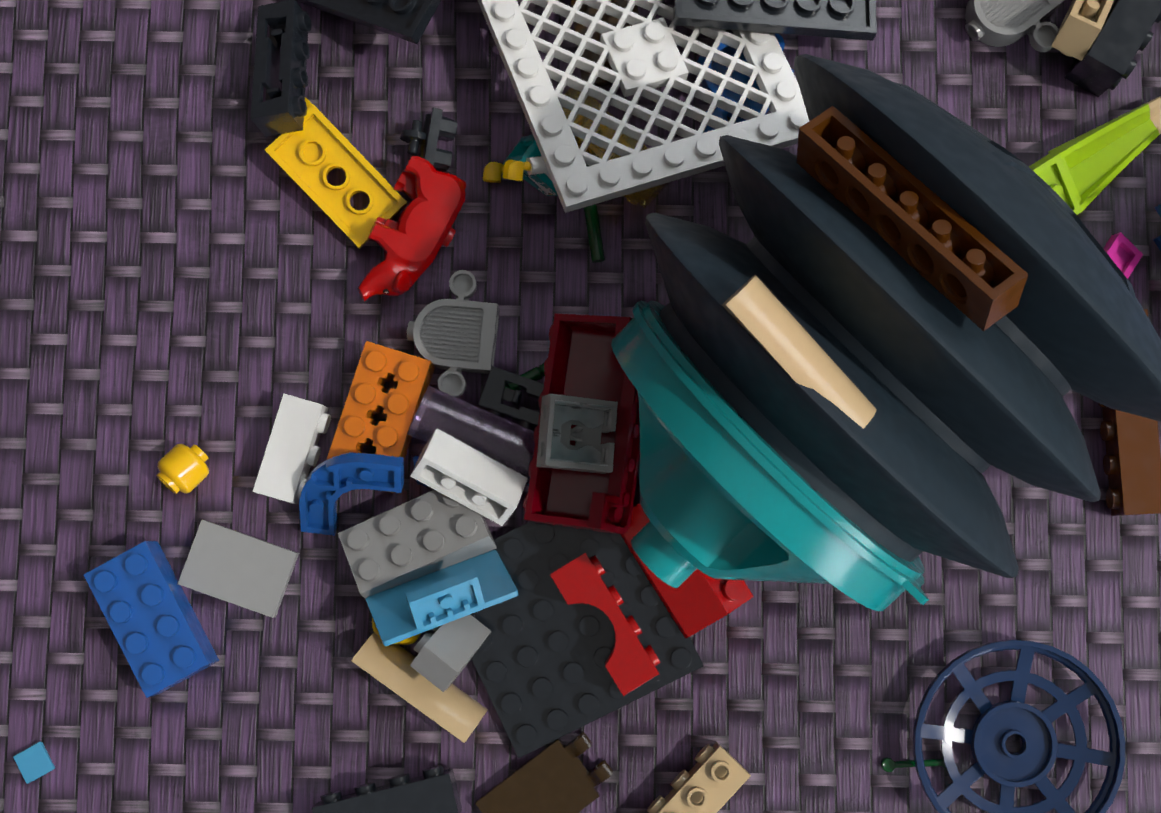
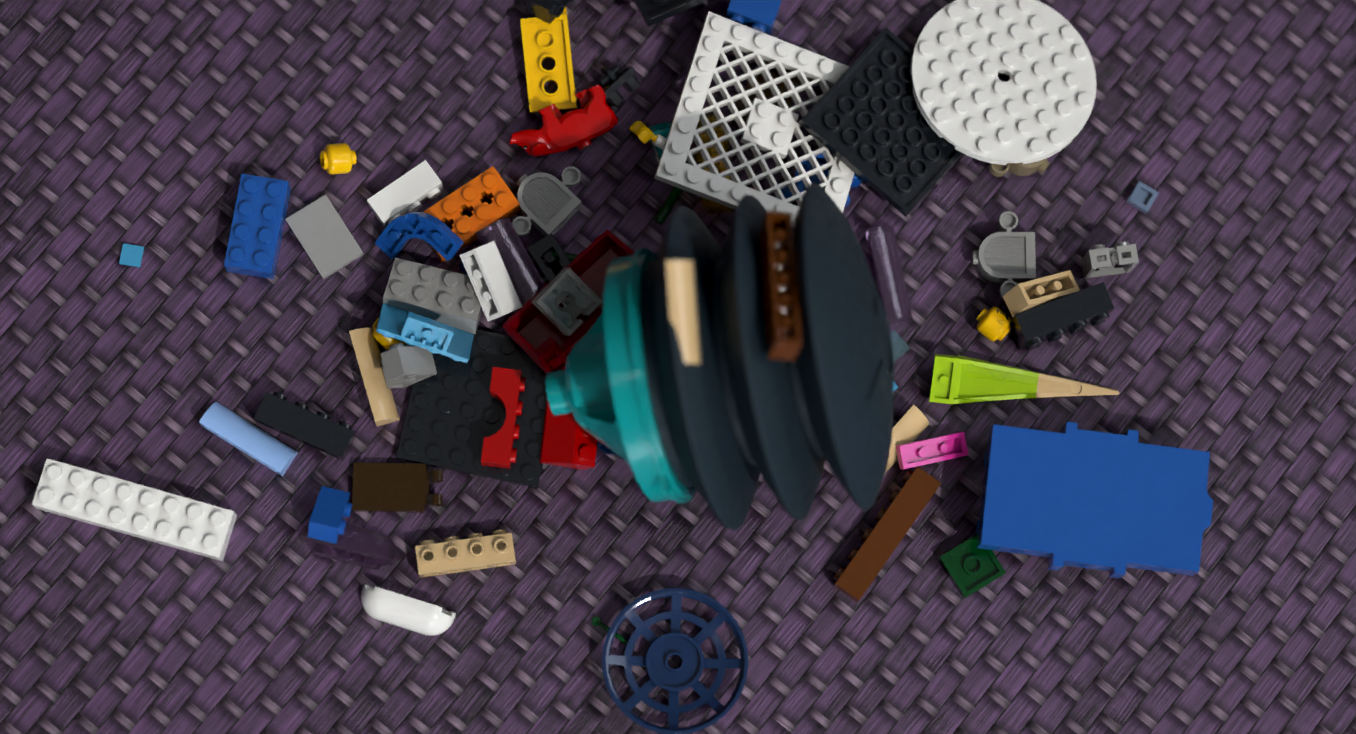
camera: 25 degrees right, 5 degrees down
none -> yellow head [976,307,1012,342]

